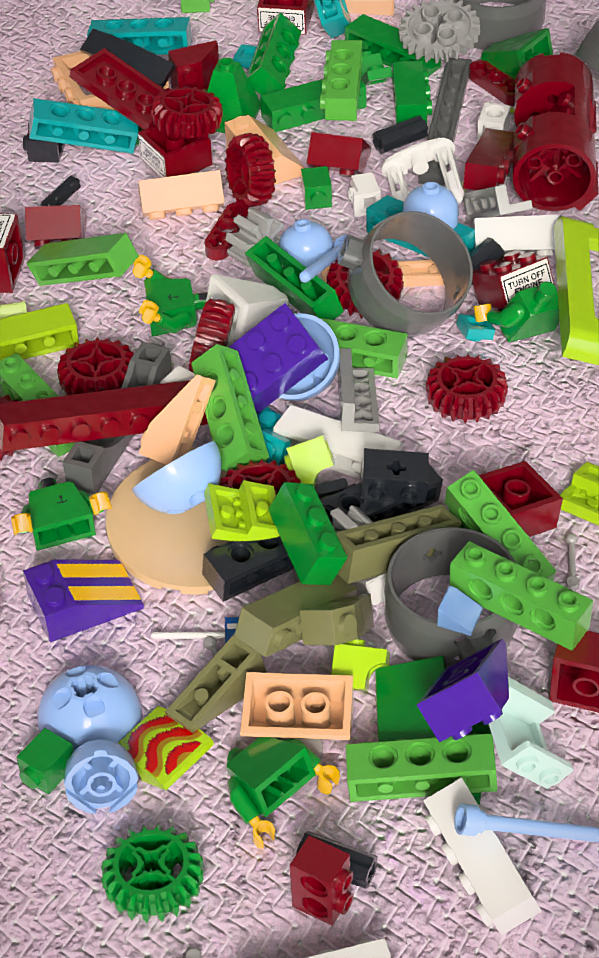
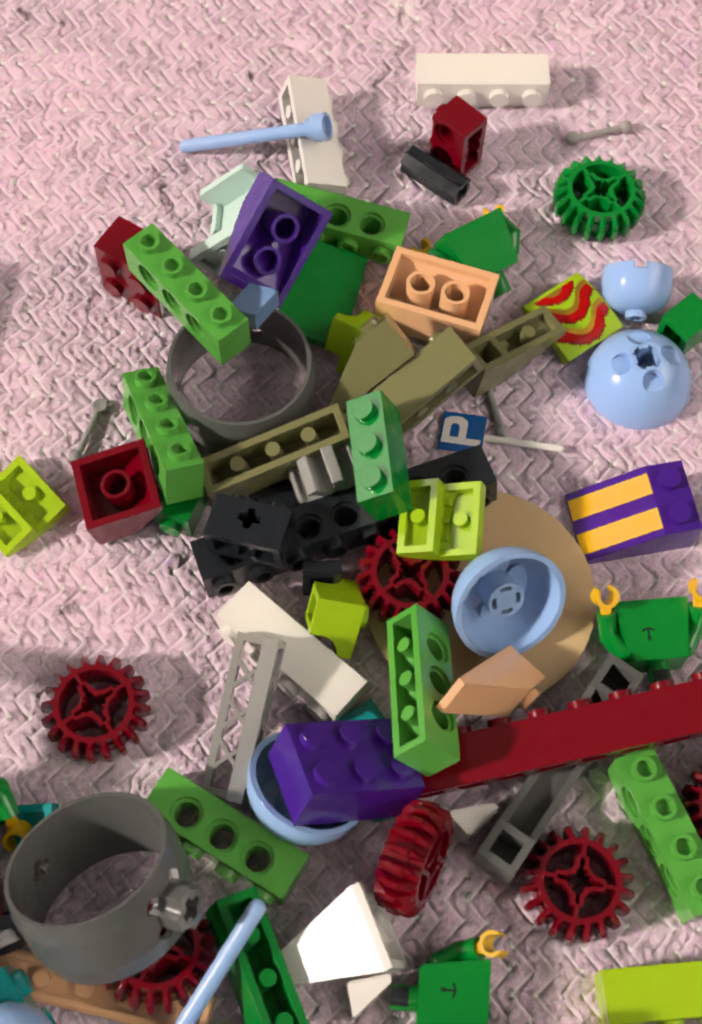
camera: 170 degrees left, 20 degrees up
teal plate [261,429,292,466] -> none

